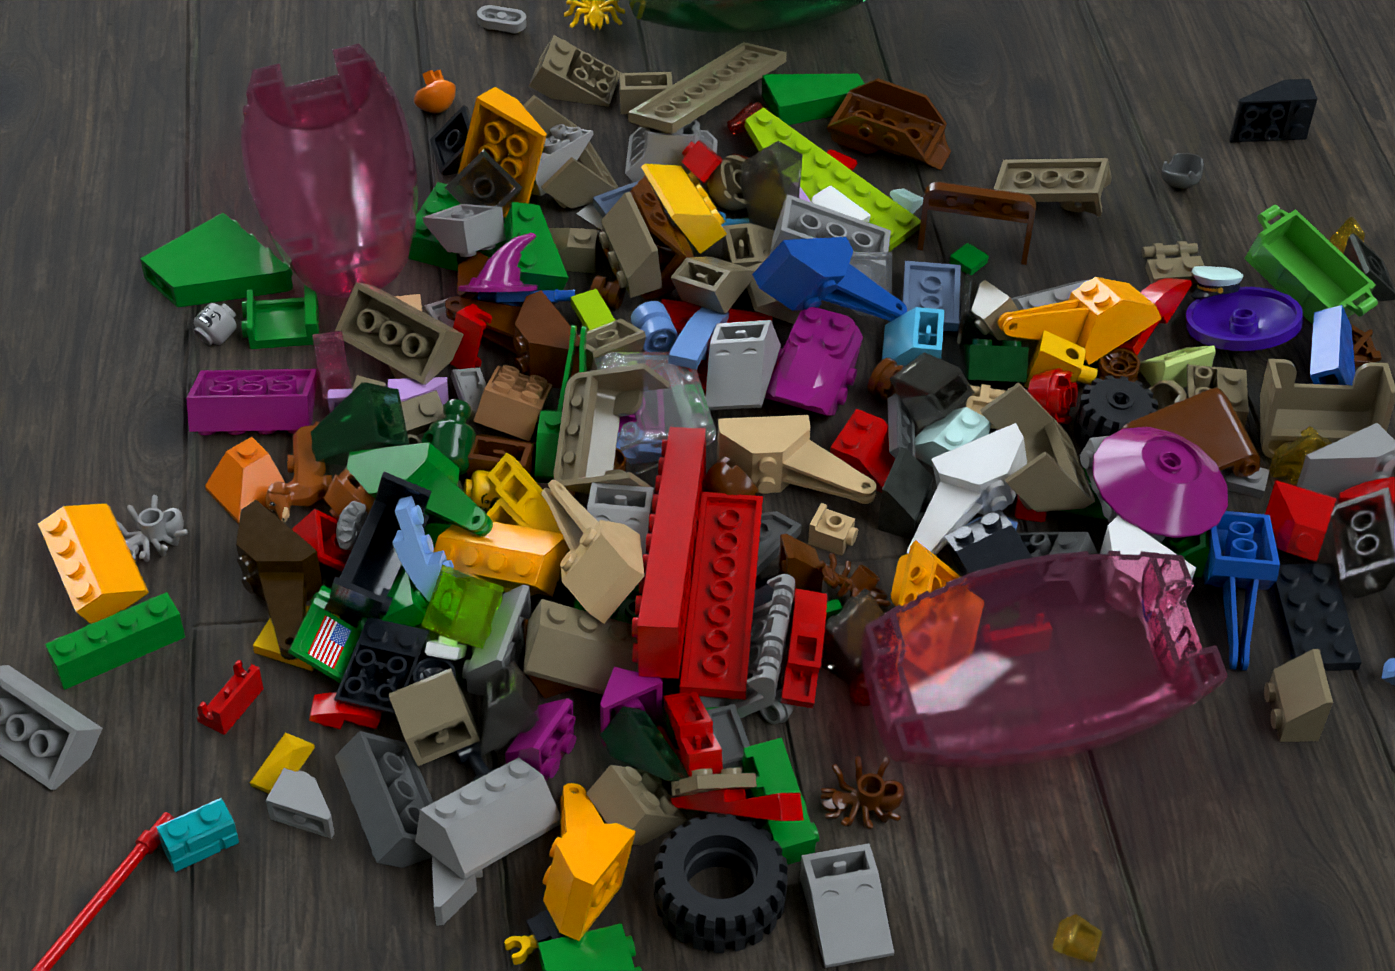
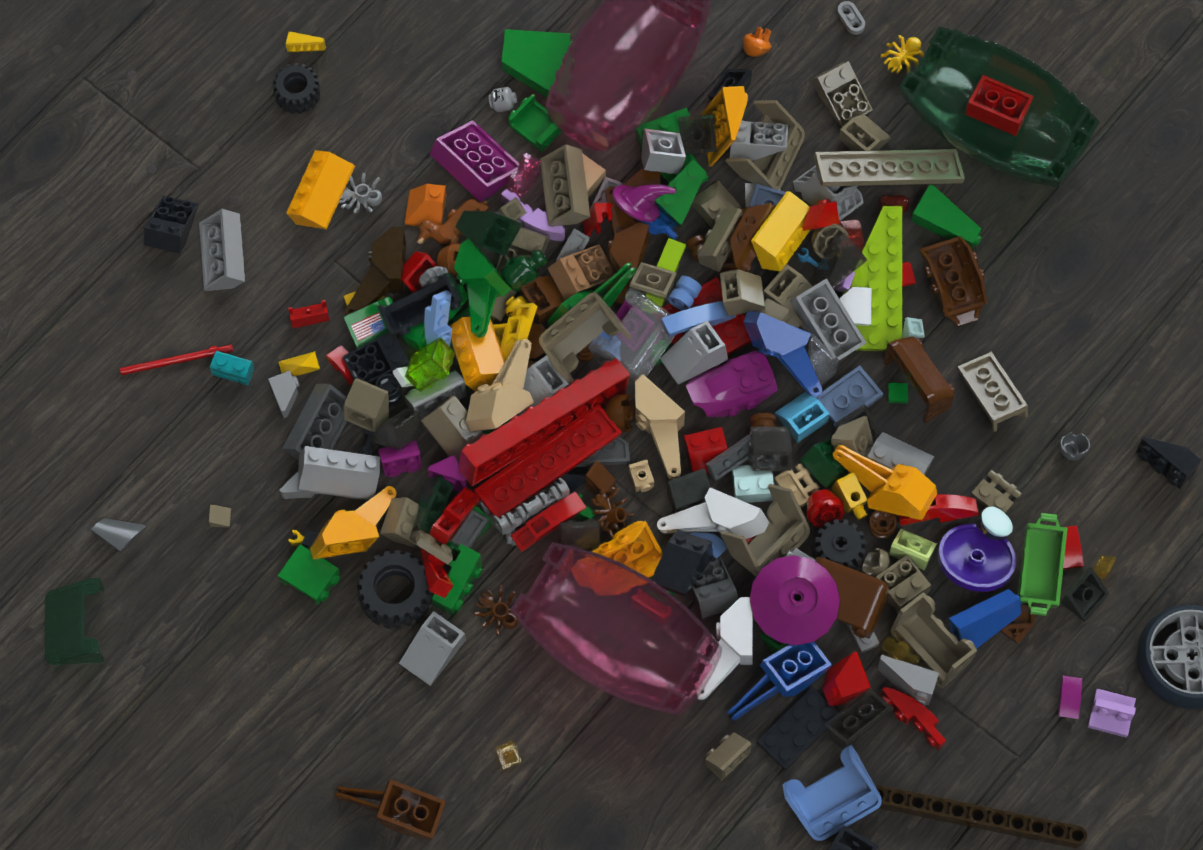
camera: 50 degrees right, 20 degrees up
green brick [45,592,185,690] -> none

